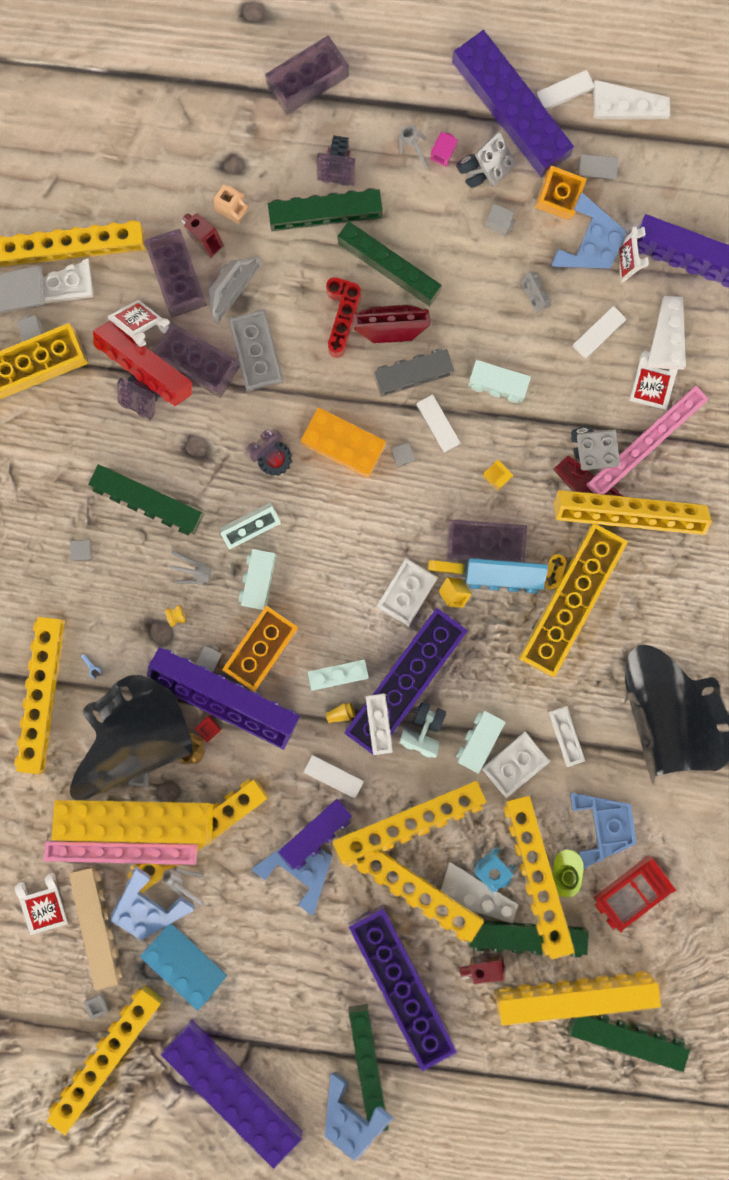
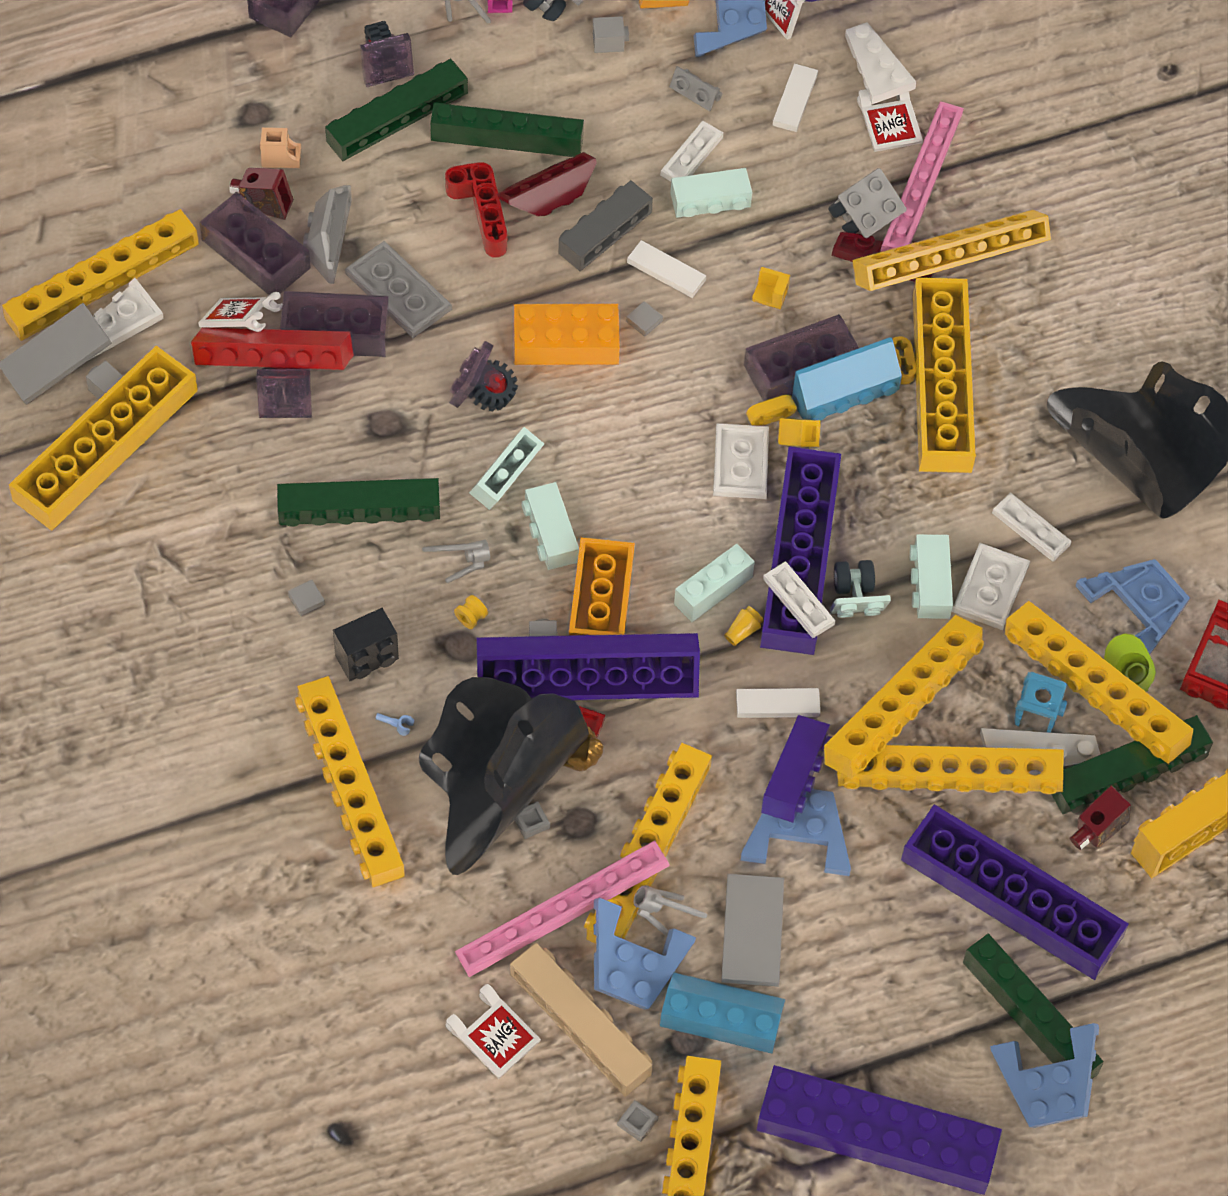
camera: 30 degrees left, 25 degrees down
yellow brick [51,800,214,844] -> none
none -> black brick [333,607,399,681]
none -> white tile [660,121,724,182]
none -> light grey tile [721,874,784,987]

